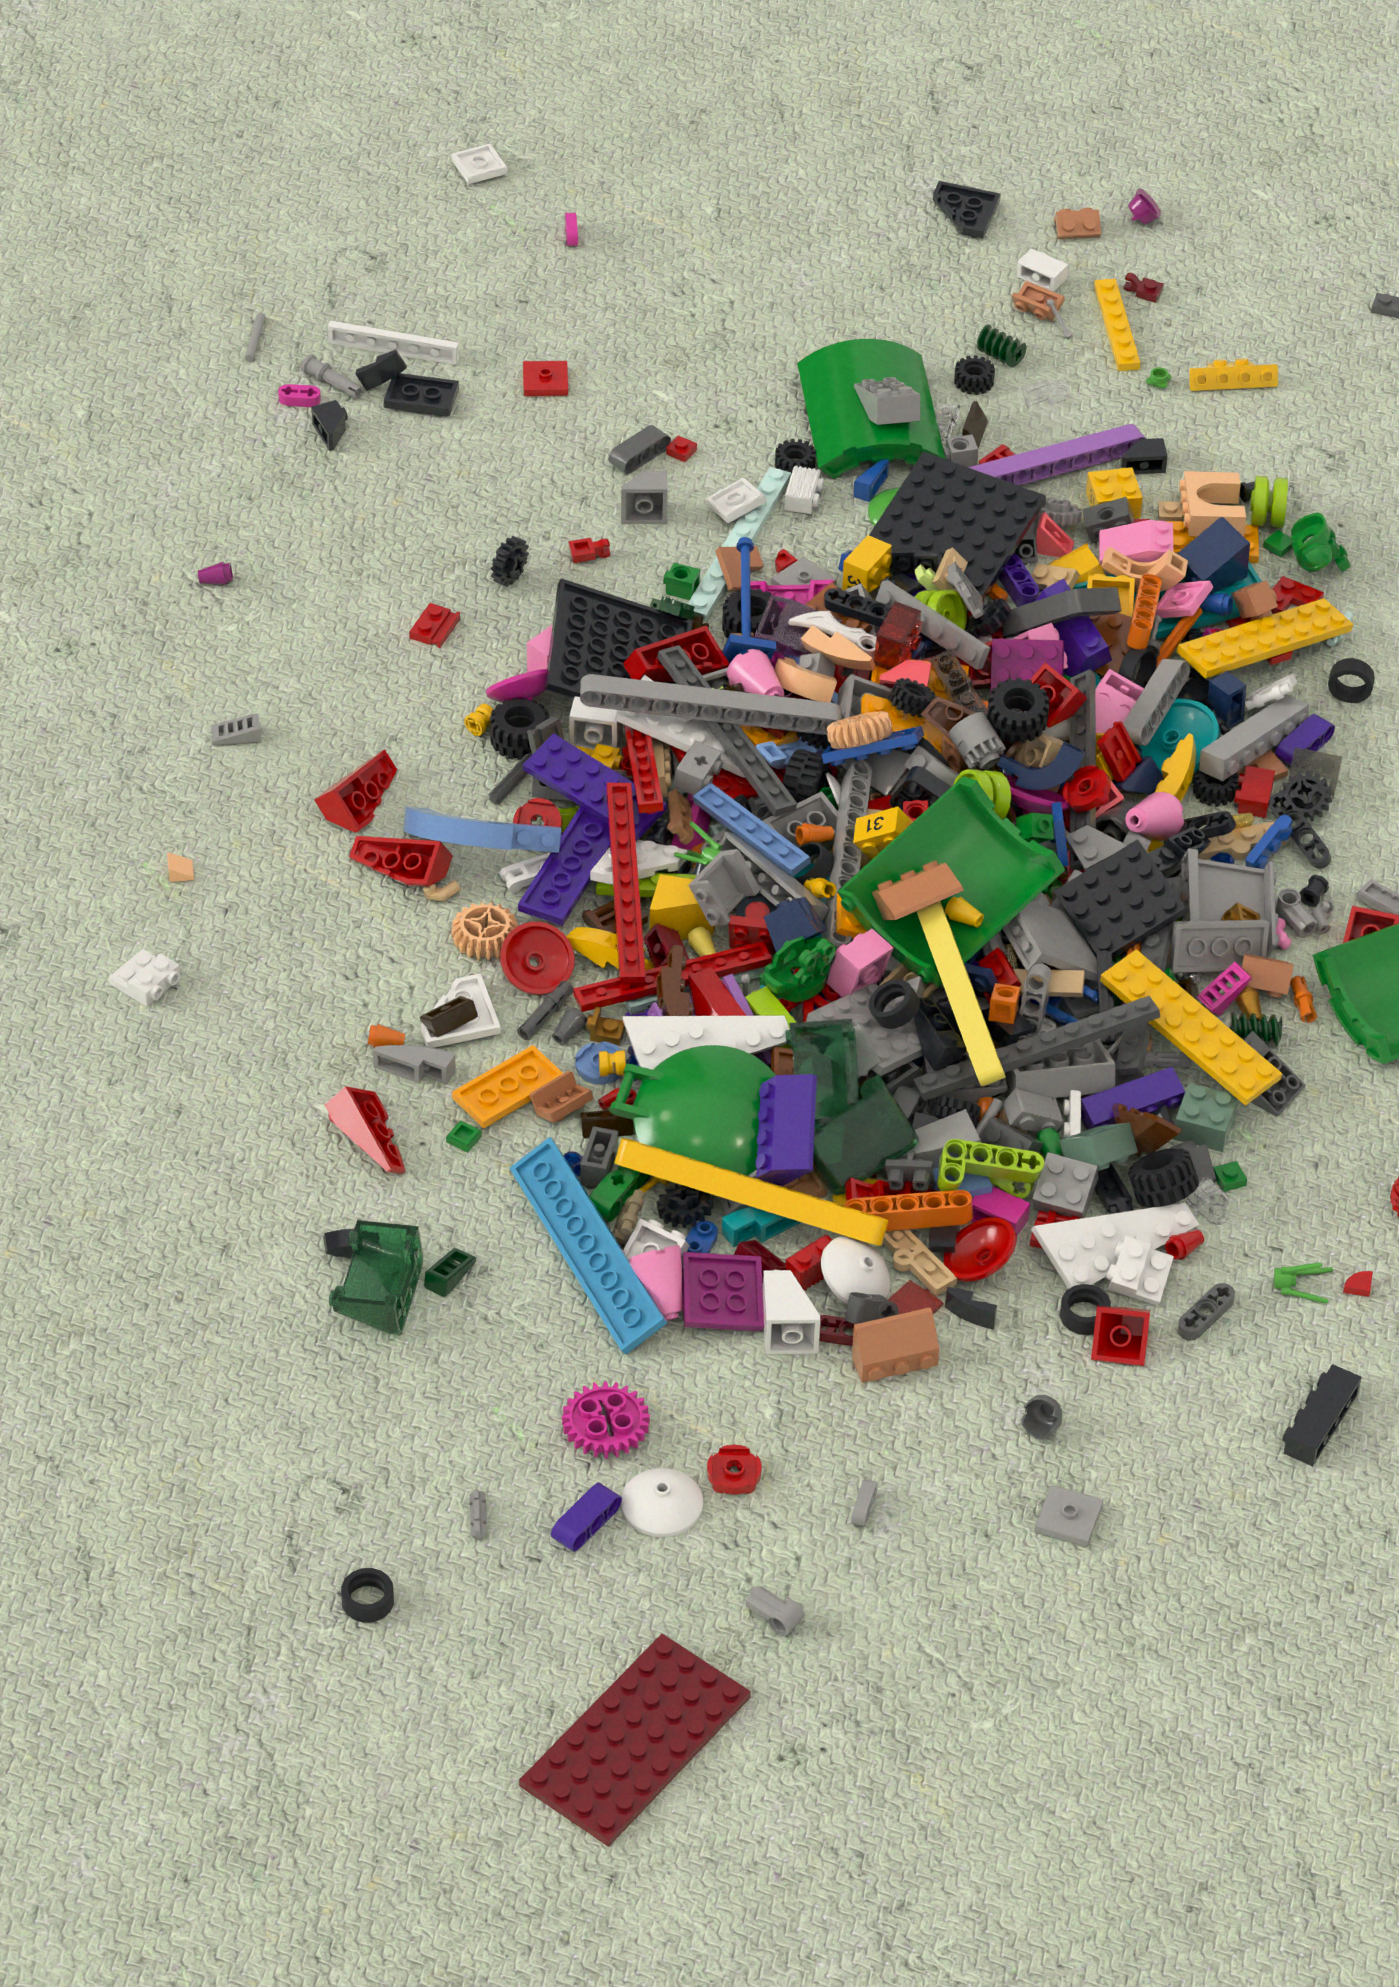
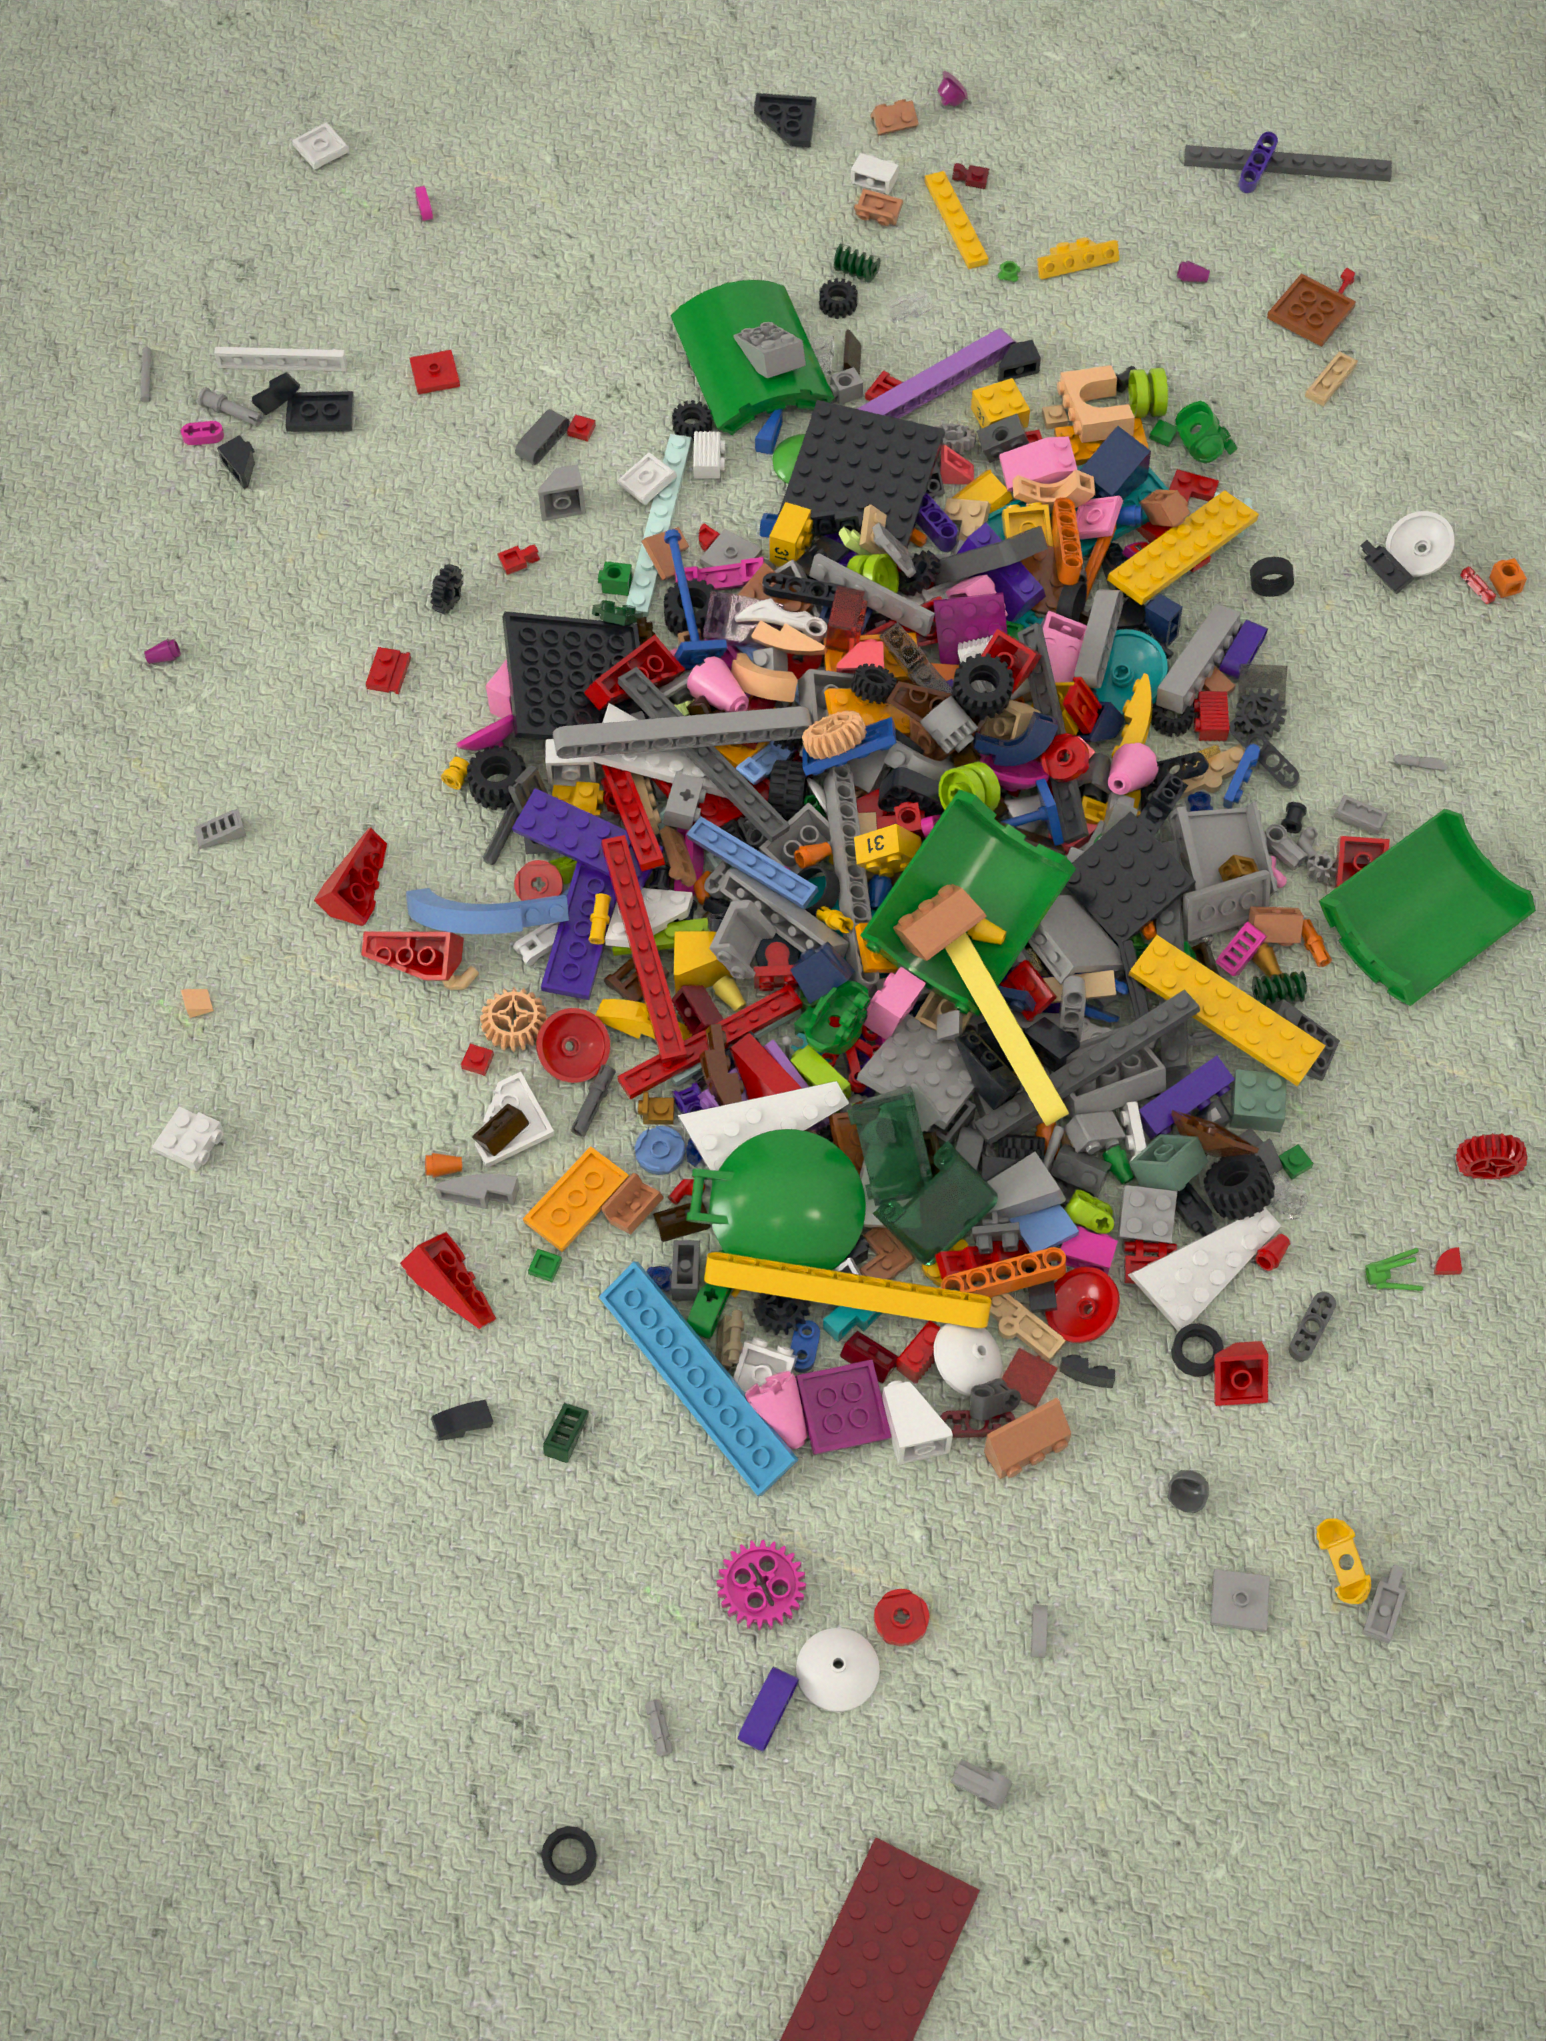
camera: 10 degrees left, 15 degrees up
clear green windscreen [329,1220,423,1336] -> none
dark grey cone [552,1007,587,1045] -> none
yellow wheel [599,1050,626,1077] -> none
bright green plant [674,821,722,865] -> none
dark purple slope [756,1074,817,1186] -> none
black tyre [868,979,920,1029] -> none
lime beam [937,1139,1044,1191] -> none
orange brick [988,983,1020,1024] -> none
green brick [1016,813,1053,843] -> none
light grey hinge [1046,299,1072,339] -> none
light grey wing [1065,825,1127,871] -> none
white plate [1106,1236,1174,1306] -> none
white plate [1245,673,1297,710] -> none
black brick [1282,1364,1362,1467] -> none
none -> red plate [461,1044,494,1076]
none -> yellow pin [589,893,611,945]
none -> magenta cone [1177,260,1210,283]
none -> light grey gear [1306,853,1337,883]
none -> yellow piece [1316,1518,1371,1604]
none -> light grey hinge [1362,1565,1406,1644]

